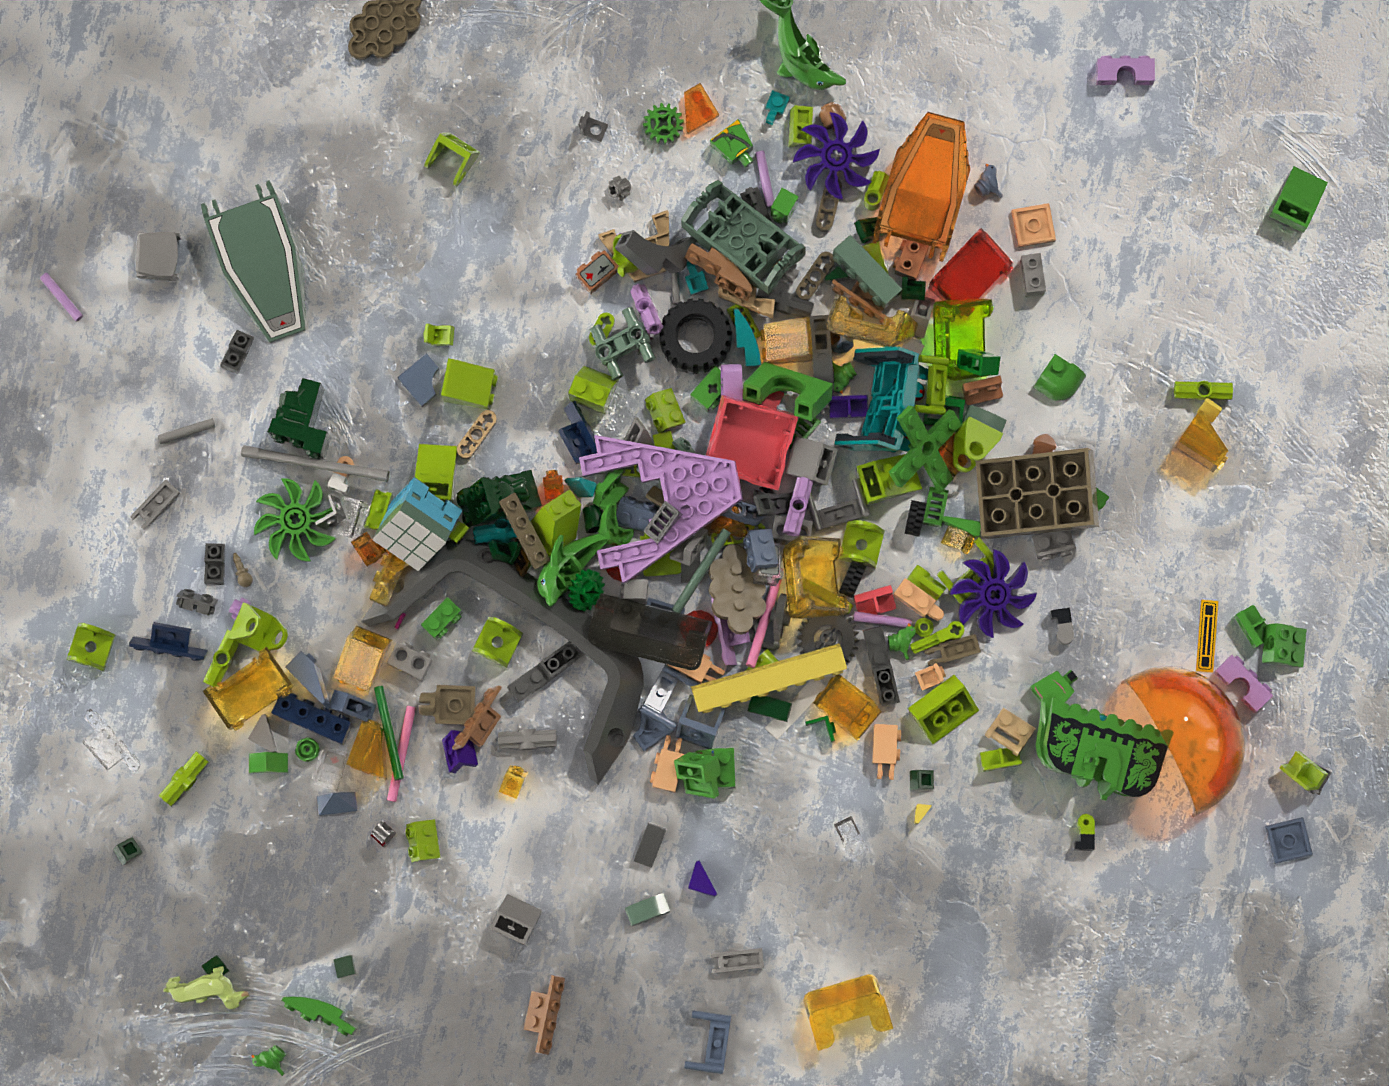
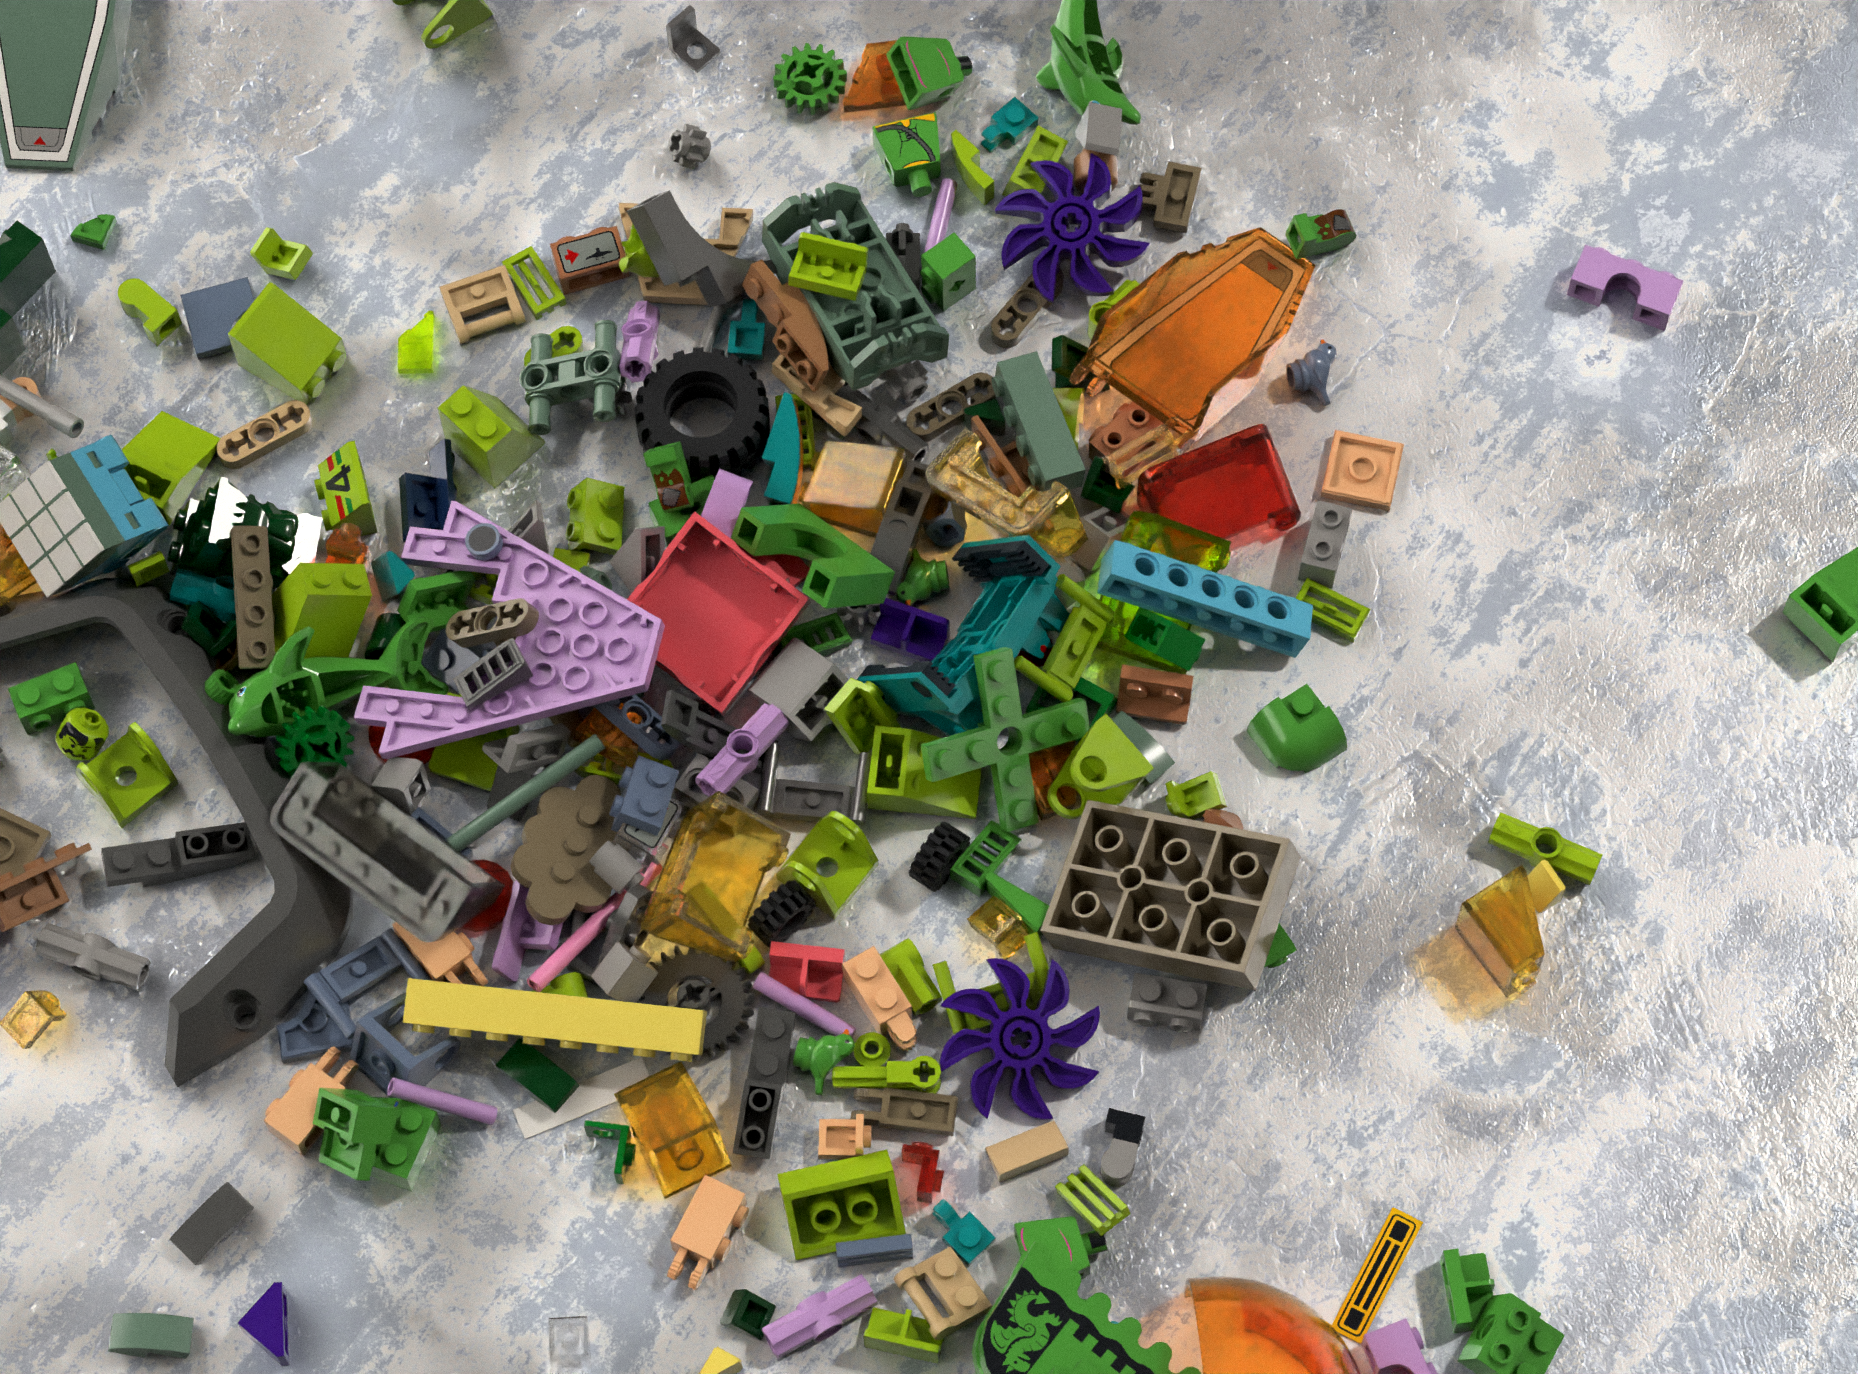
camera: 20 degrees right, 15 degrees down
none -> lime head [56,707,109,761]
none -> bright green tile [70,214,117,250]
none -> lime leg [118,278,182,347]
none -> bright green axle [204,669,240,705]
none -> lime slope [314,440,378,542]
none -> lavender piece [387,1078,497,1125]
none -> clear neon green tile [398,311,435,374]
none -> tan plate [439,265,526,345]
none -> dark tan beam [446,598,539,648]
none -> tile [465,523,503,561]
none -> lime tile [502,246,567,320]
none -> light grey brick [589,840,645,894]
none -> light grey brick [591,941,658,1003]
none -> light grey slope [609,526,665,593]
none -> bright green leg [643,441,694,513]
none -> lavender piece [762,1274,878,1359]
none -> lime bracket [788,232,868,301]
none -> lime bracket [824,677,902,755]
none -> sand blue tile [836,1234,913,1268]
none -> bright green torso [886,36,972,110]
none -> clear red bracket [901,1141,945,1204]
none -> teal plate [932,1199,996,1267]
none -> lime slope [951,130,994,206]
none -> tan slope [985,1120,1069,1183]
none -> lime tile [1055,1164,1131,1236]
none -> light grey slope [1075,102,1122,156]
none -> medium azure brick [1097,540,1313,658]
none -> clear yellow tile [1102,424,1182,489]
none -> dark tan hinge [1138,161,1202,233]
none -> lime bracket [1165,771,1227,820]
none -> bright green leg [1285,209,1357,260]
none -> lime tile [1296,578,1371,643]

